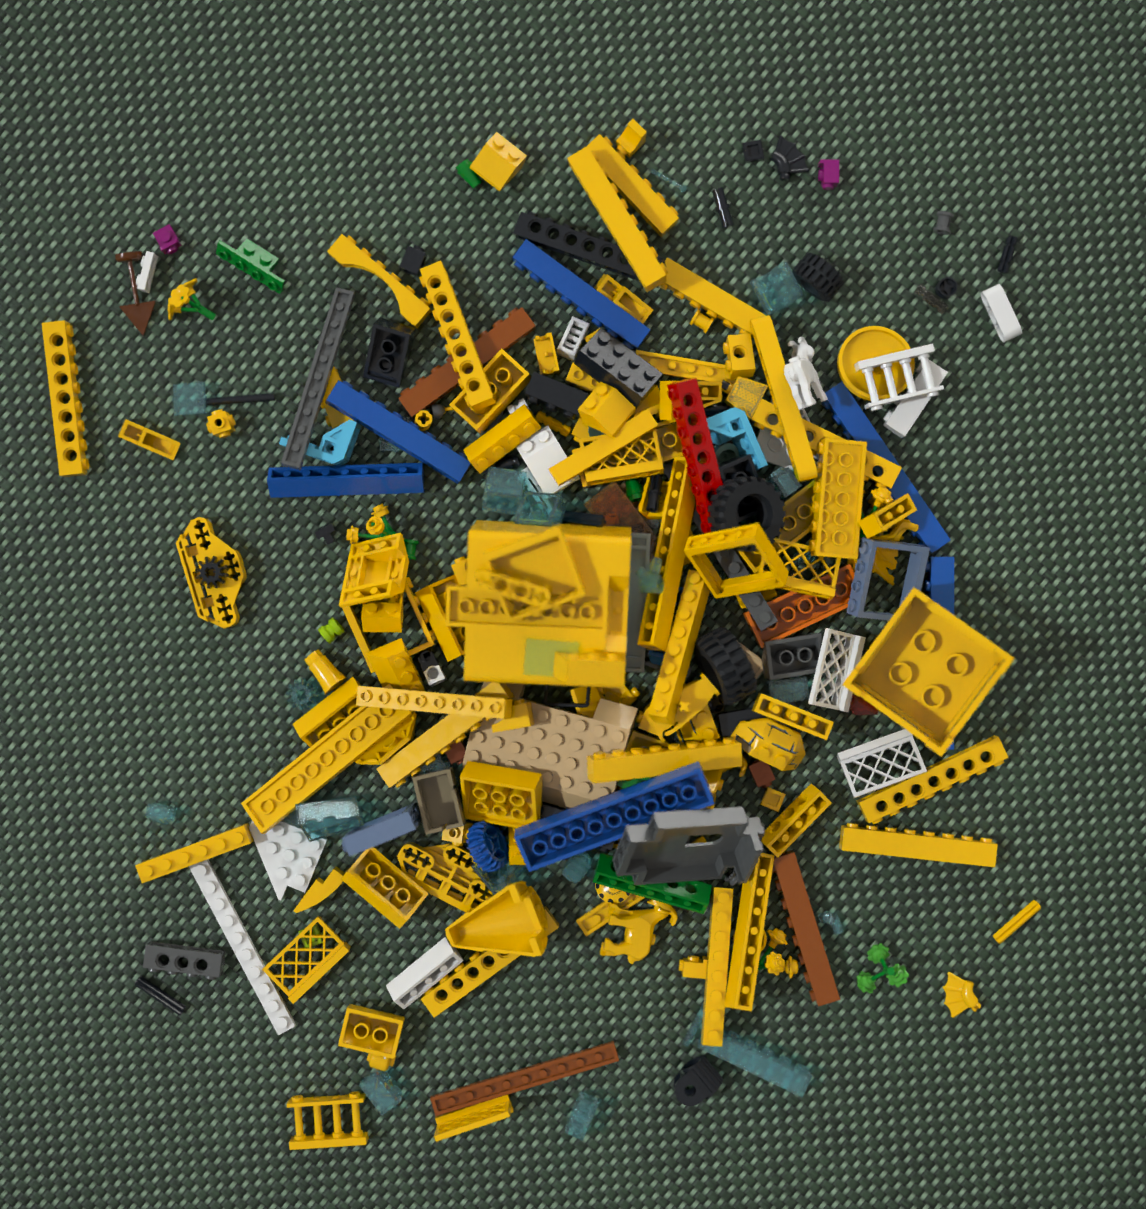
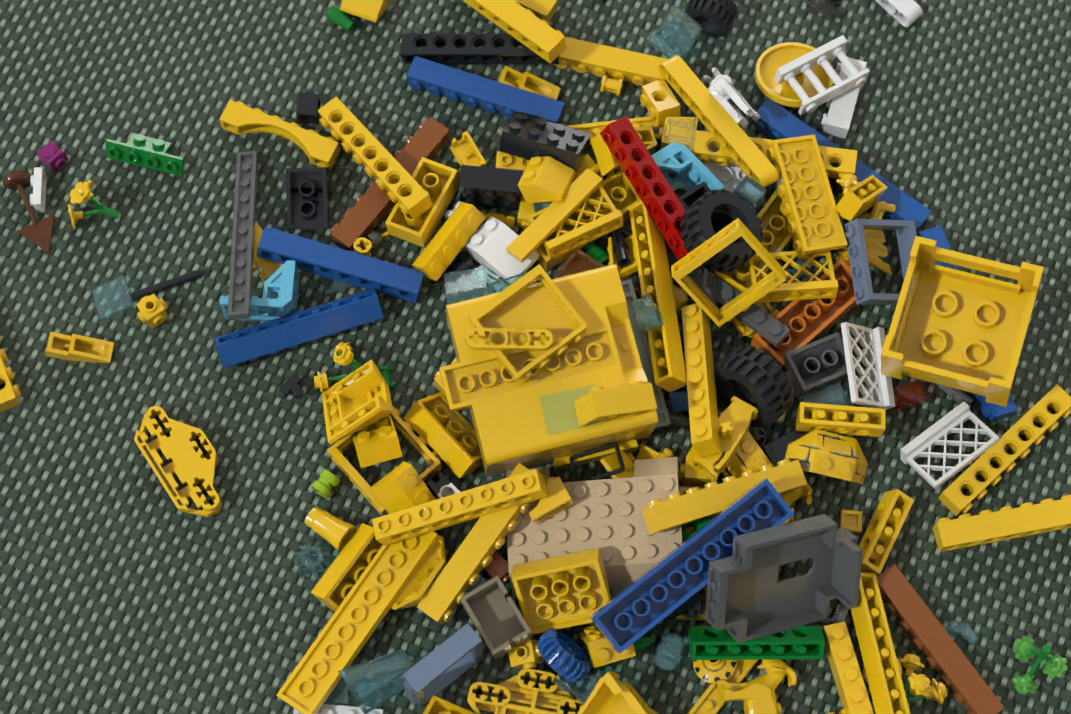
camera: 20 degrees left, 20 degrees down
black gear [195,556,229,589] -> none
white slope [557,316,590,361] -> none
copper brick [748,760,776,789] -> none

